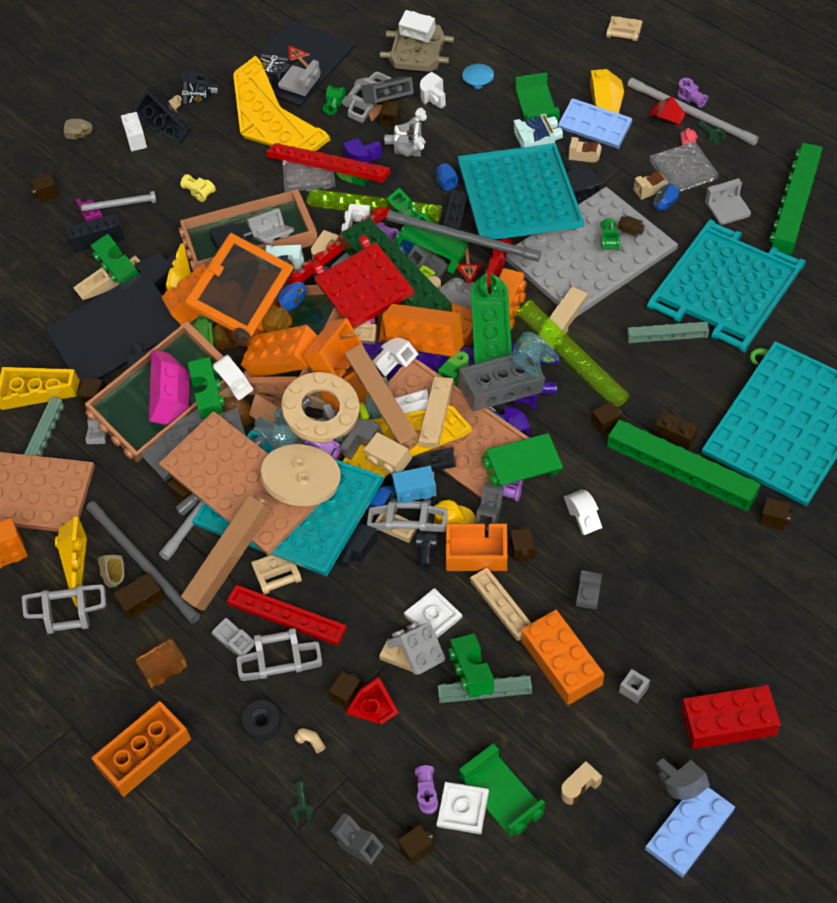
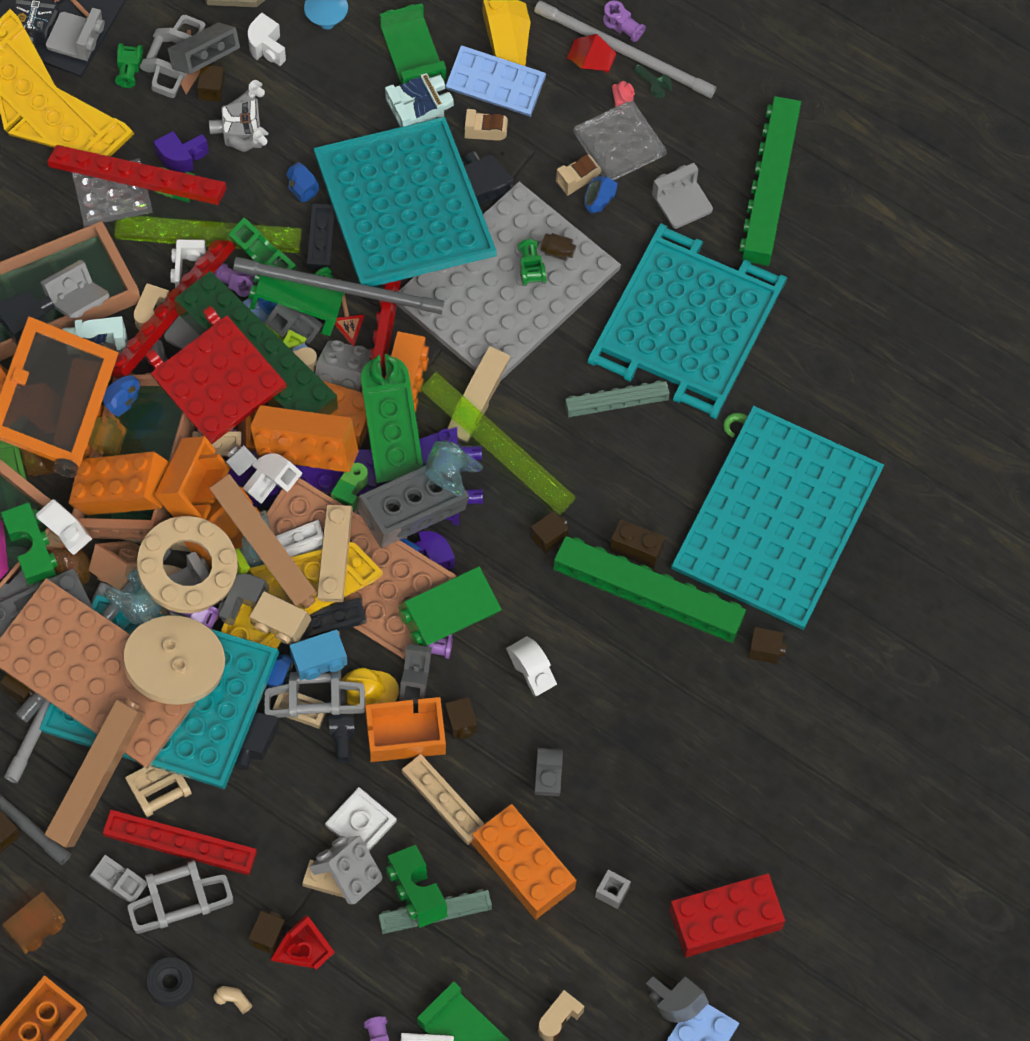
camera: 15 degrees left, 10 degrees up
none -> light grey plate [225,445,257,476]

